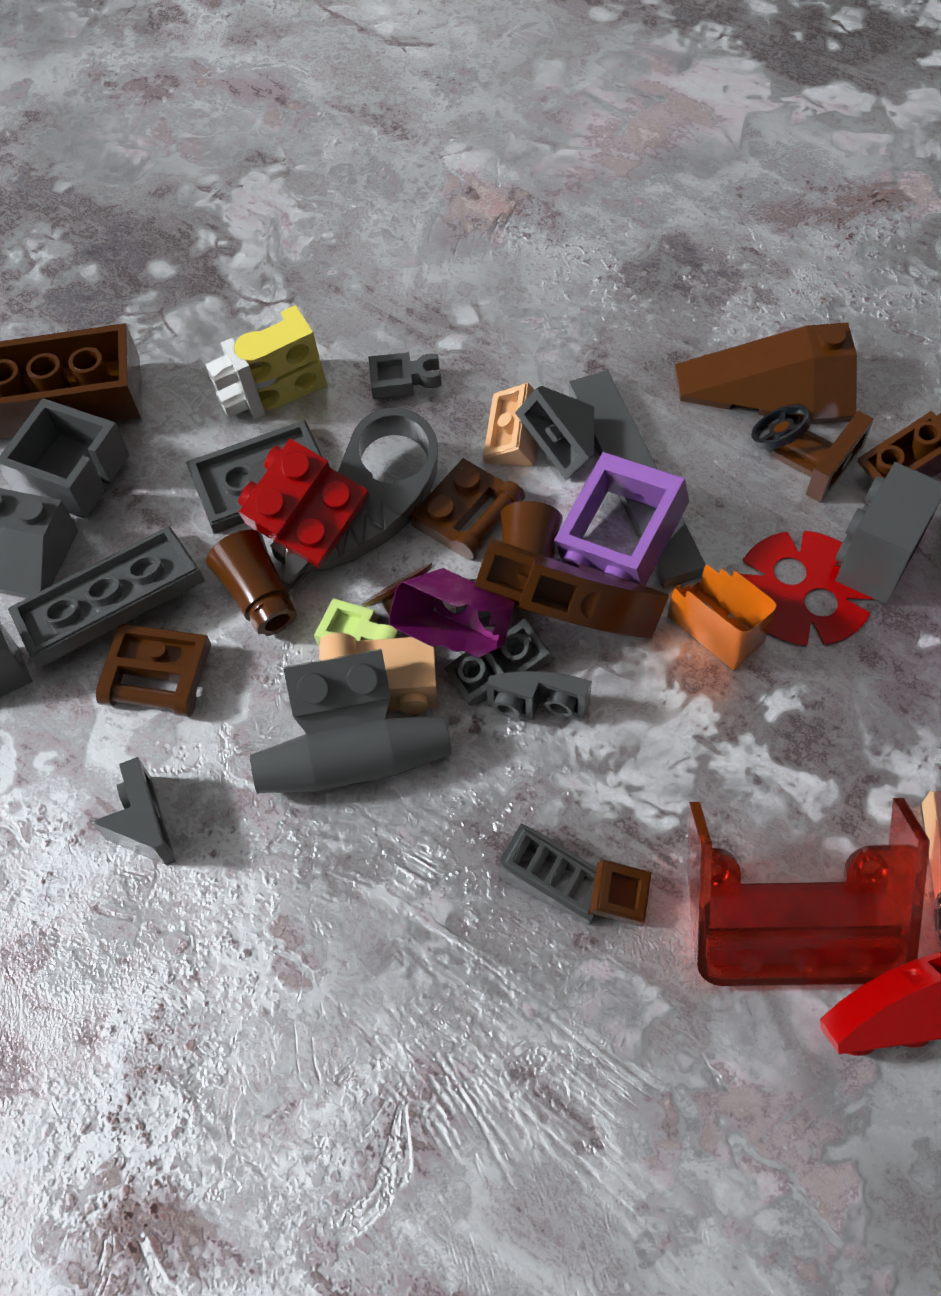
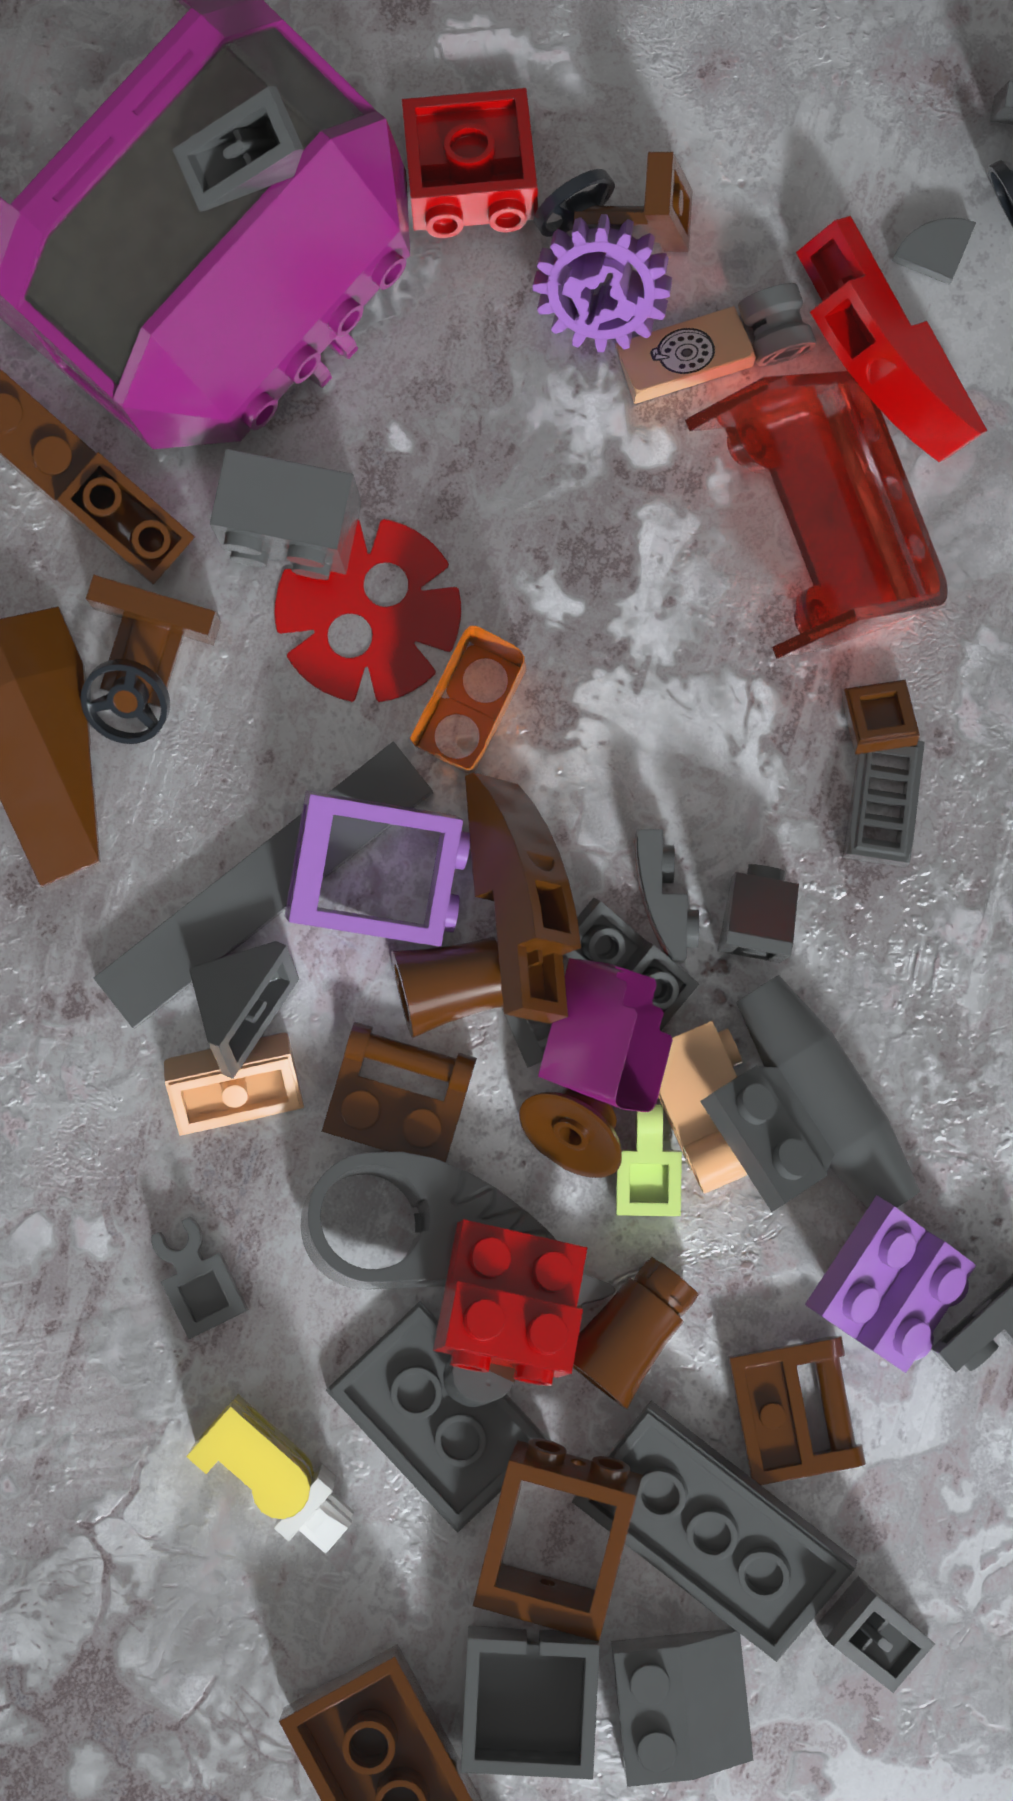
camera: 115 degrees left, 25 degrees up
none -> reddish brown window [473,1439,643,1642]
none -> dark grey slope [718,864,799,963]
none -> medium lavender plate [805,1195,977,1373]

